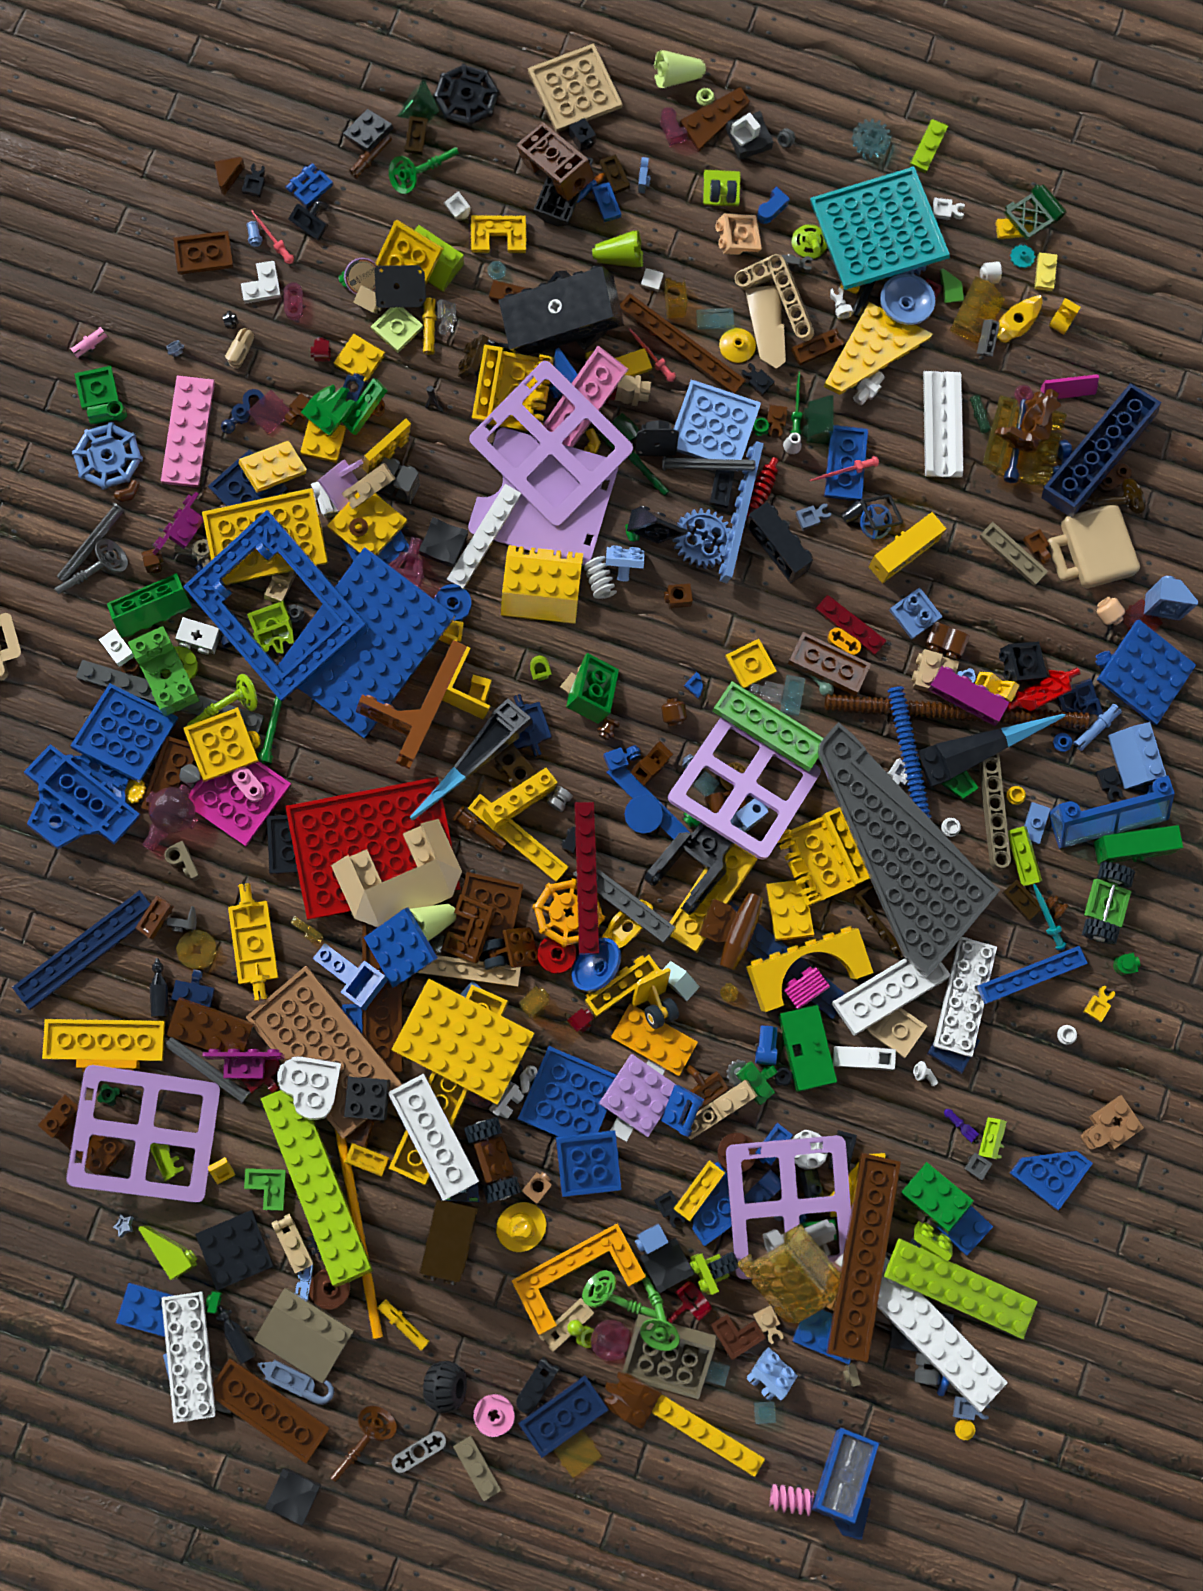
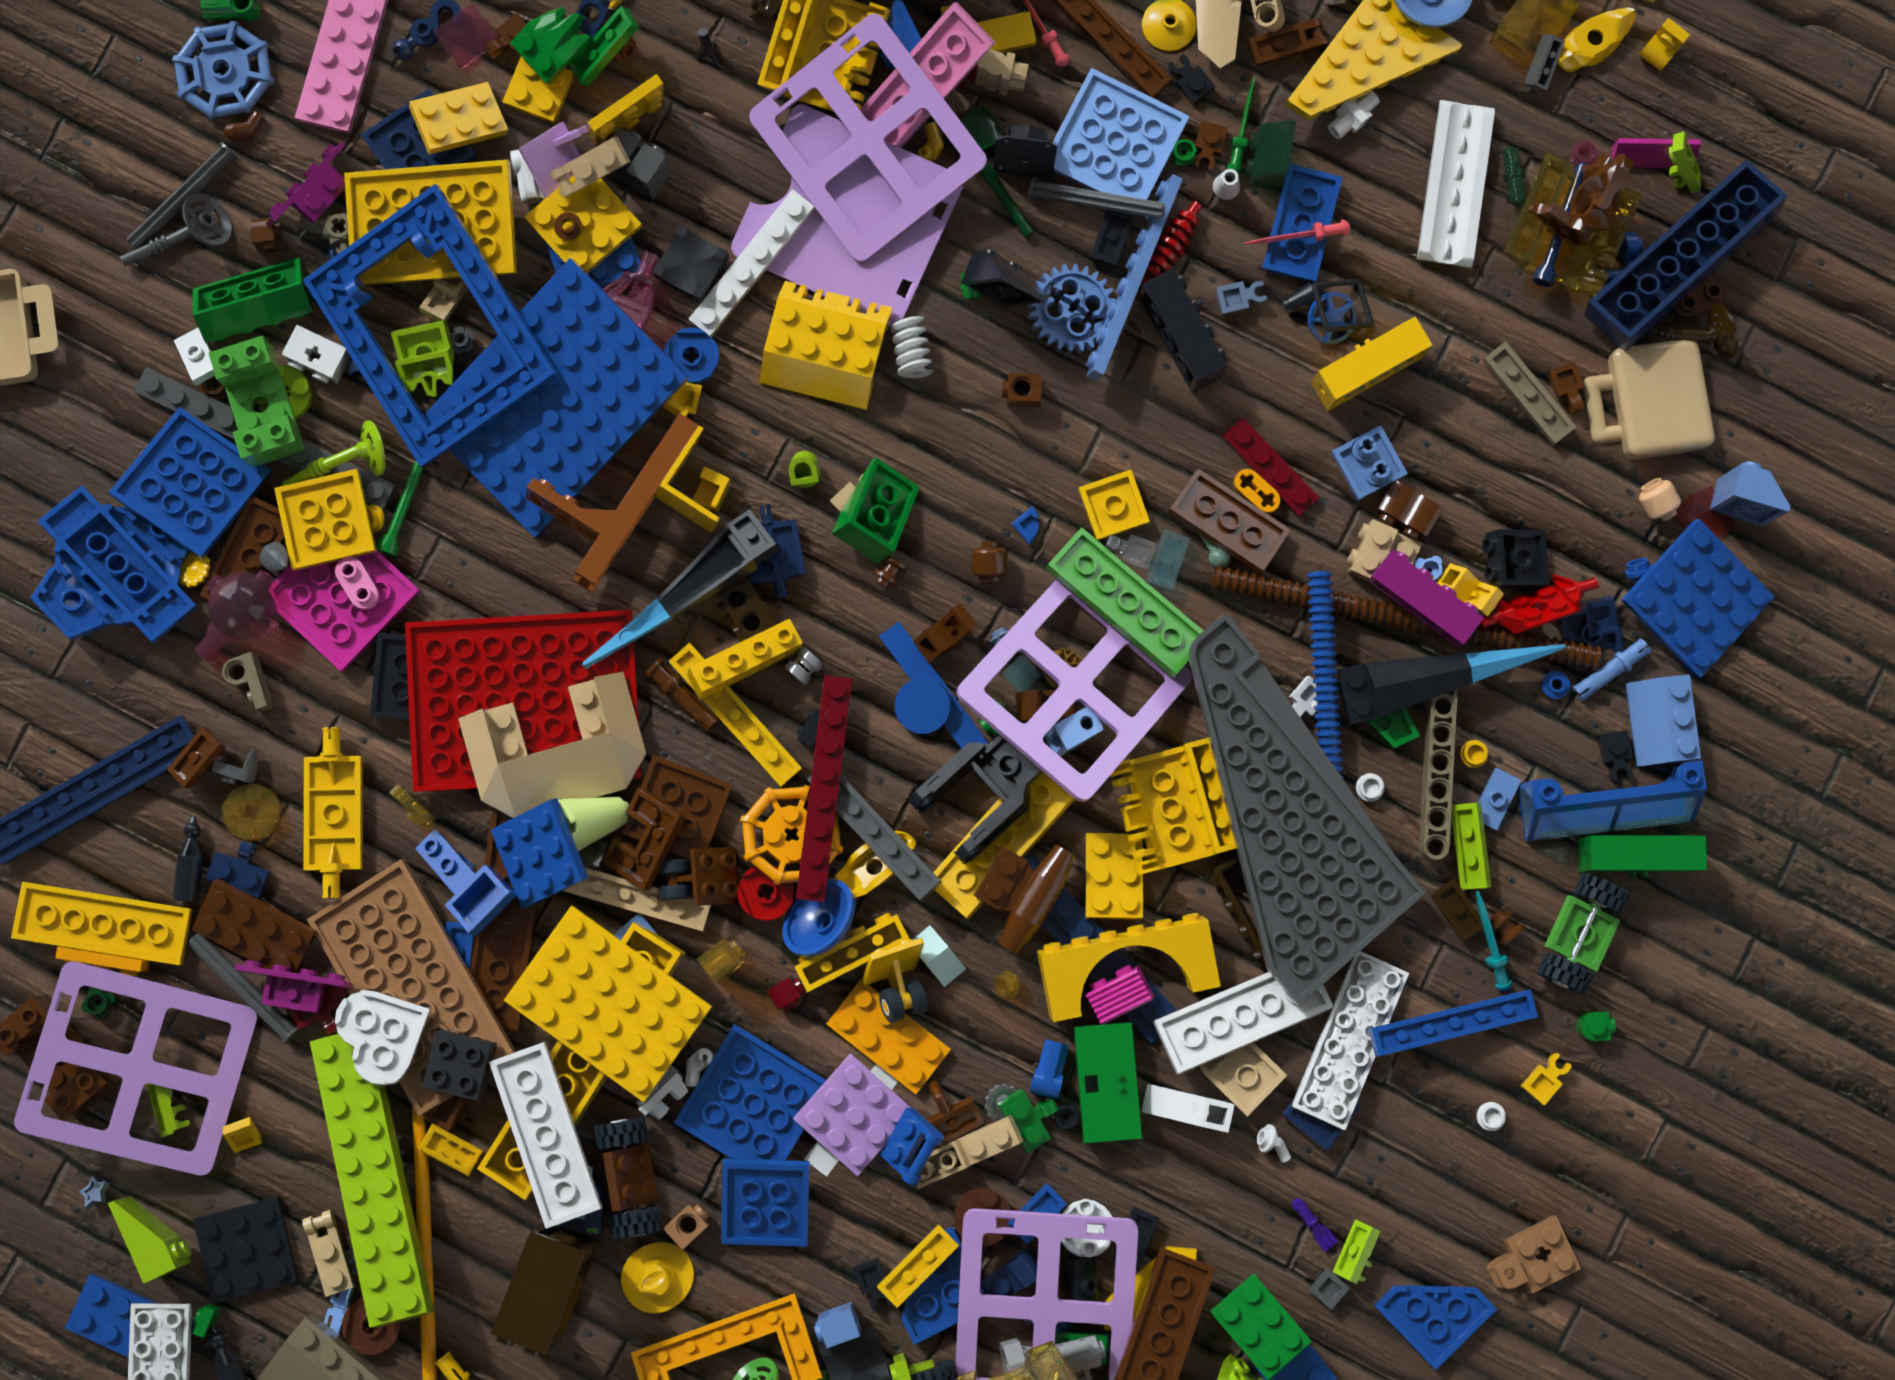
camera: 15 degrees right, 5 degrees up
bright green plate [244,1168,286,1211] -> none
blue plate [603,745,641,773] -> none
light blue plate [606,546,644,581] -> none
none -> lime plate [1669,132,1701,193]

